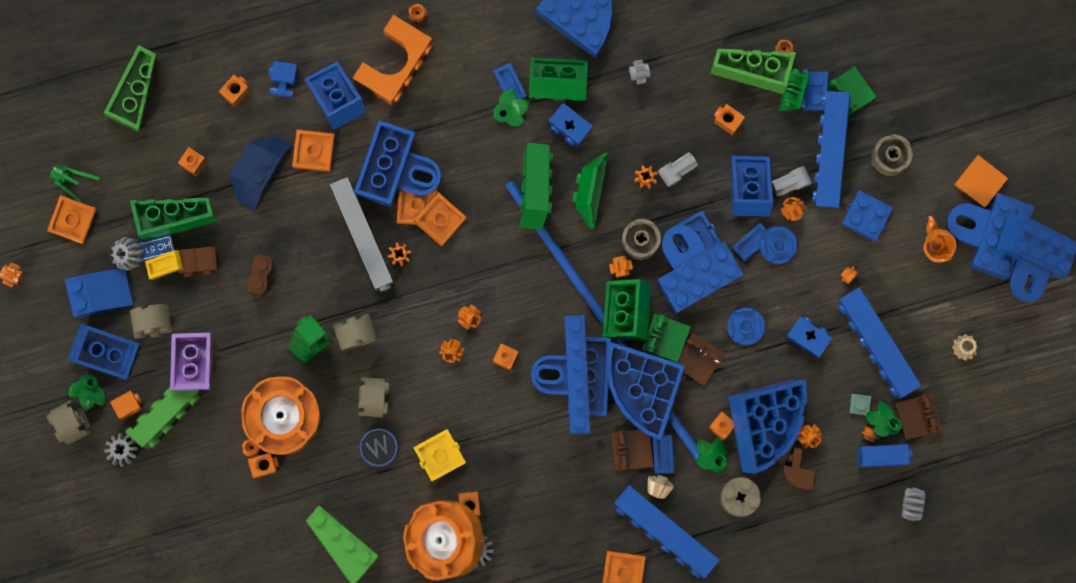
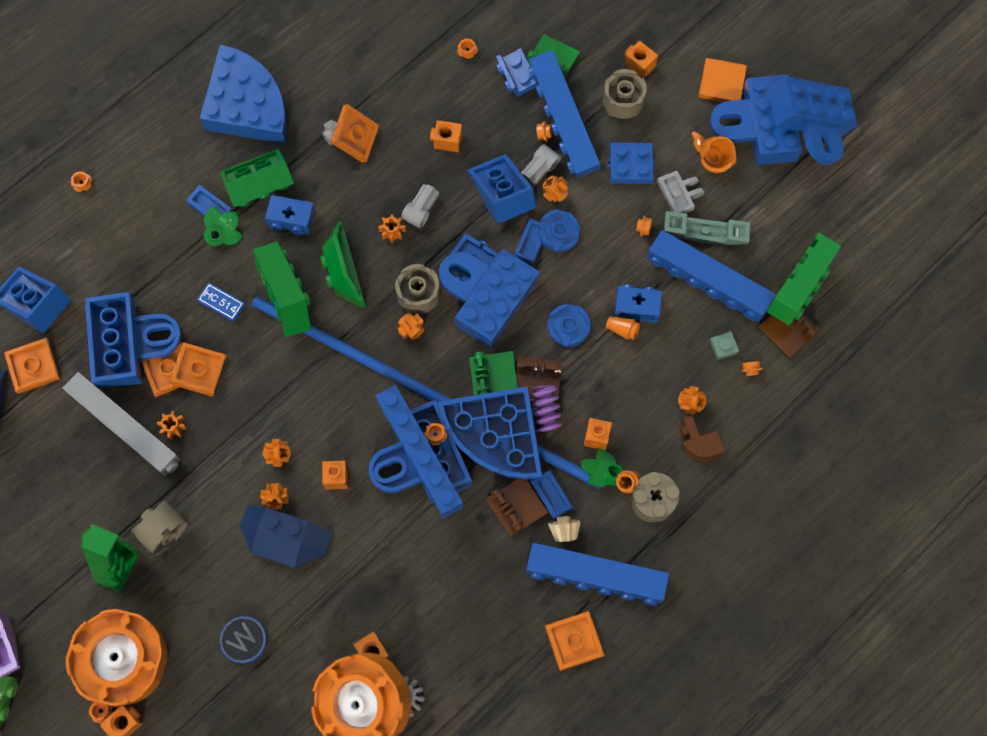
camera: 25 degrees left, 10 degrees down
reddish brown brick [247,254,274,297] -> none
orange arch [353,15,433,105] -> none
dark tan brick [358,377,389,417] -> none
yellow plate [413,429,466,482] -> none
green slope [603,279,651,342] -> none
bright green wedge [710,49,796,94] -> none
blue brick [728,379,807,474] -> none
green hinge [778,69,809,111] -> none
blue brick [856,444,913,468] -> none
green plate [866,402,901,437] -> none
light grey gear [902,488,925,521] -> none
tan piece [952,334,979,361] -> none
none -> blue tile [197,282,246,323]
none -> dark blue wedge [240,505,333,568]
none -> orange tile [331,104,379,163]
none -> orange plate [424,423,447,445]
none -> medium lavender piece [529,385,563,432]
none -> orange plate [537,121,552,142]
none -> orange cone [606,316,640,340]
none -> orange cone [616,471,641,493]
none -> orange brick [624,41,658,79]
none -> light grey hinge [657,171,704,213]
none -> sand green slope [664,211,750,245]
none -> green wedge [767,232,841,326]

